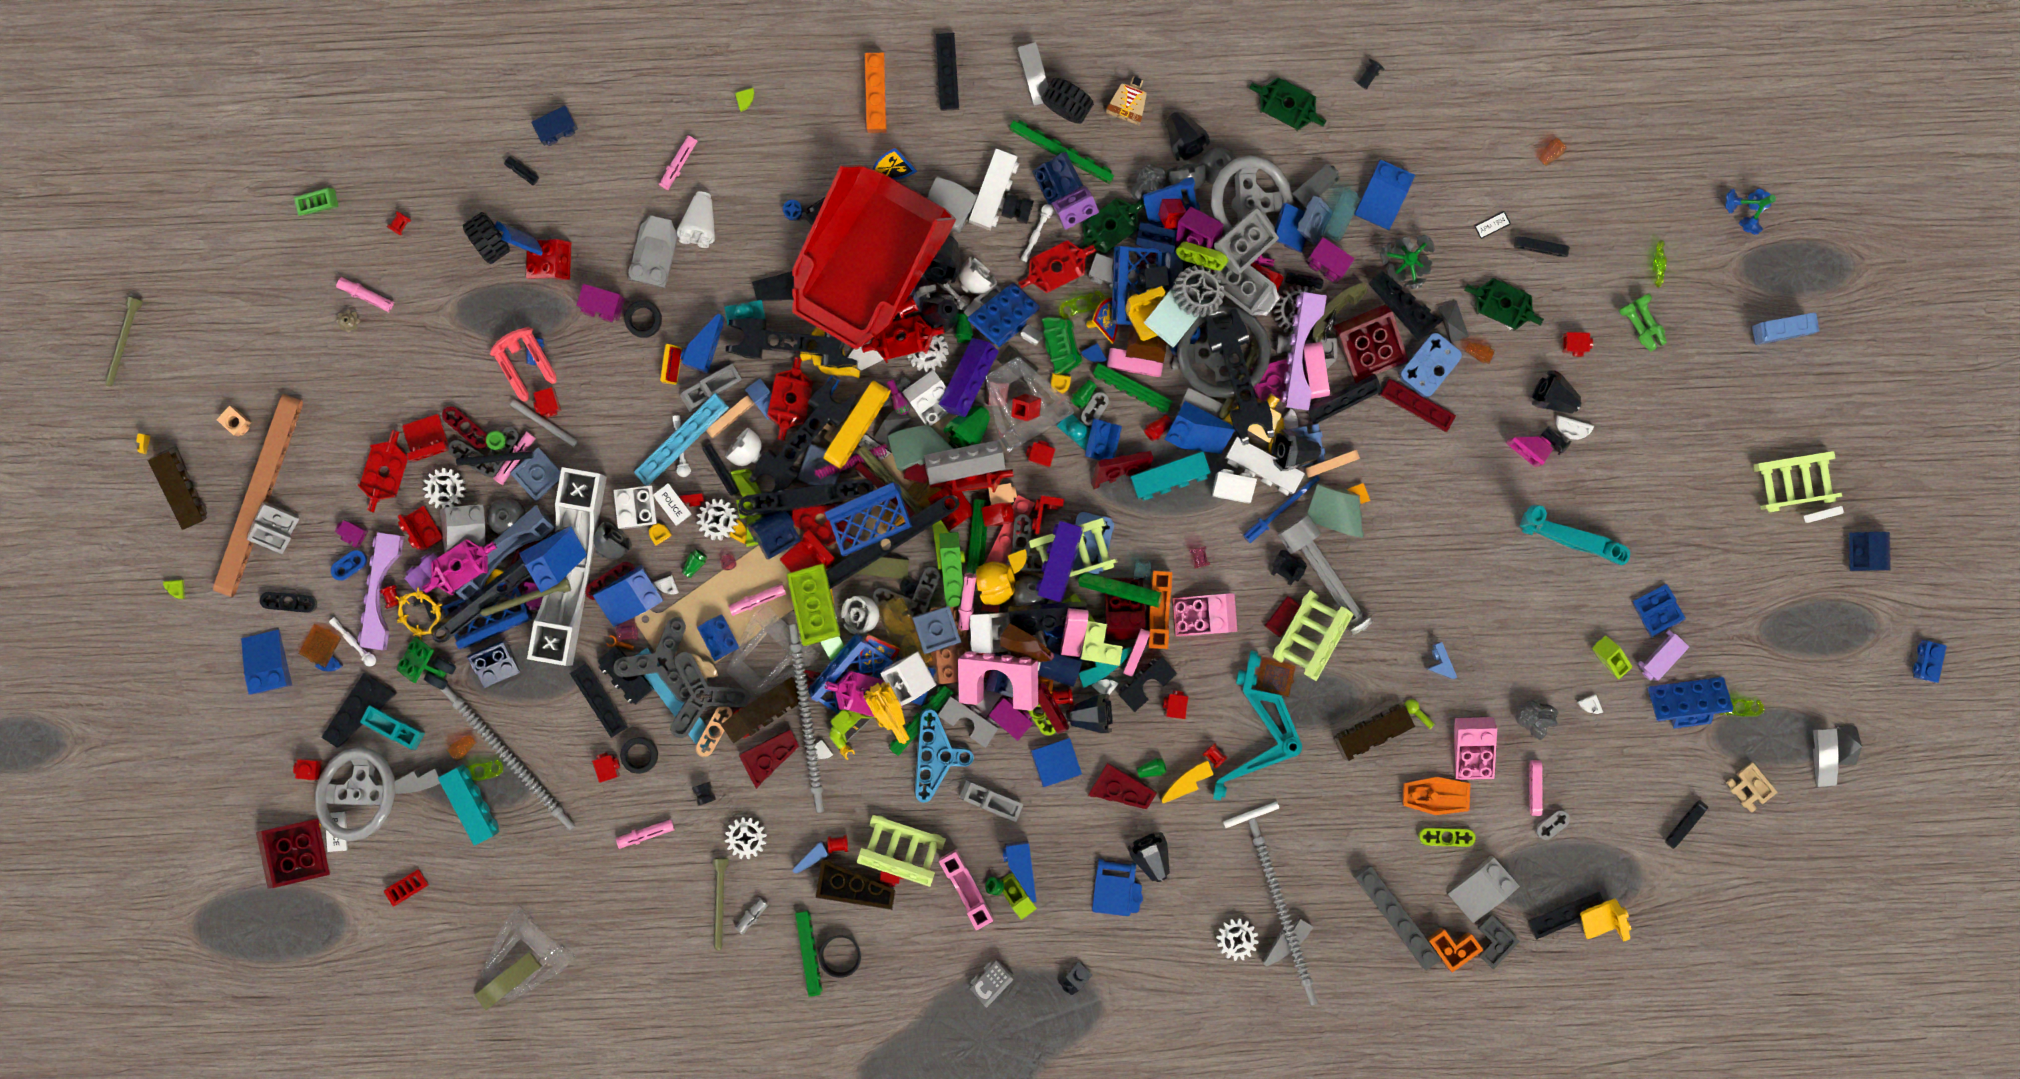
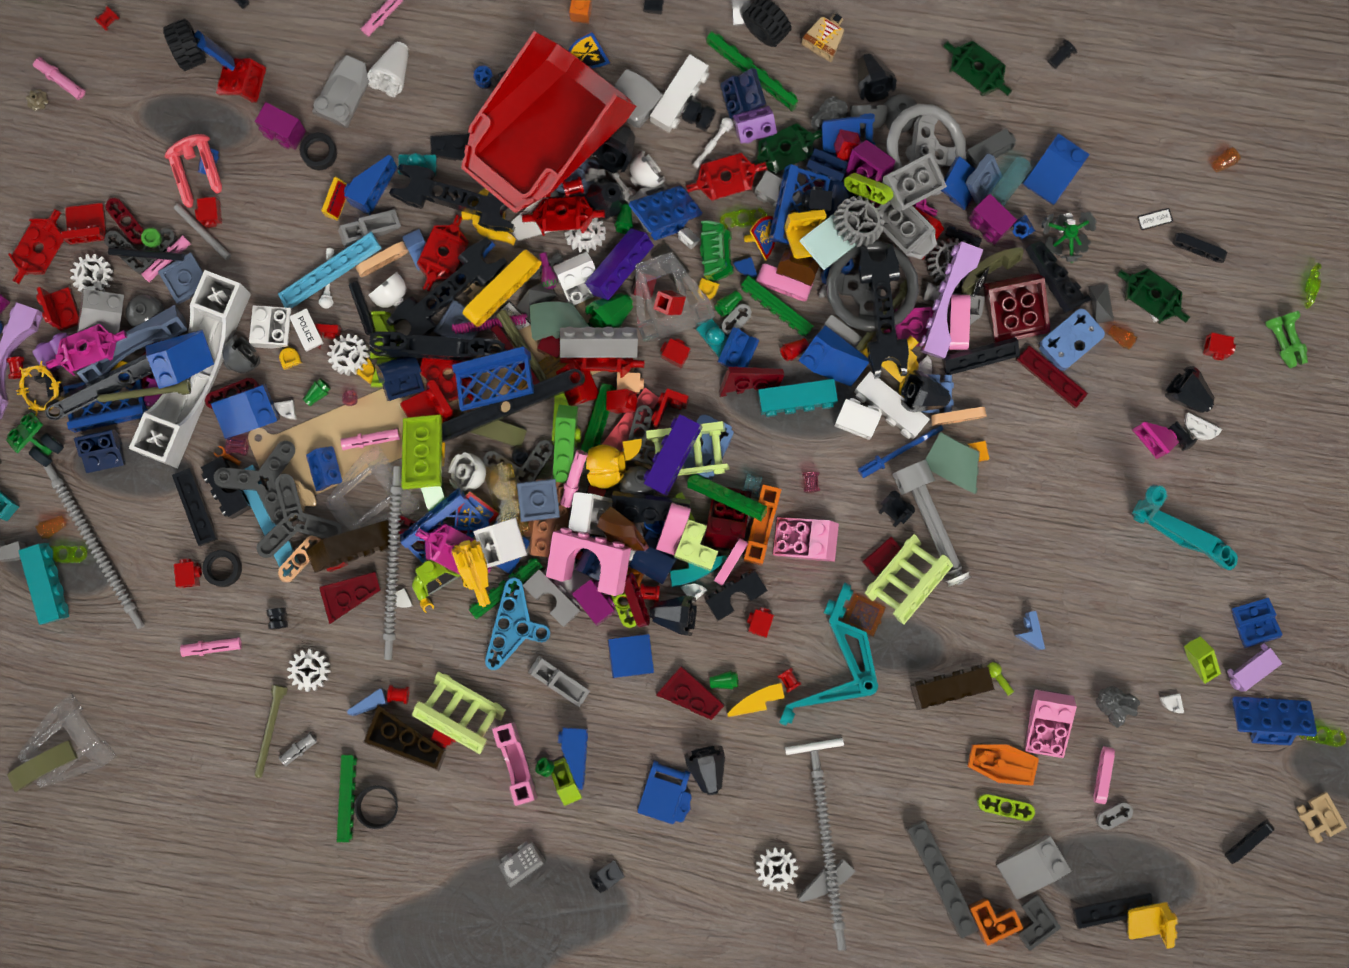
camera: 15 degrees right, 5 degrees down
none -> blue piece [1012,215,1036,239]

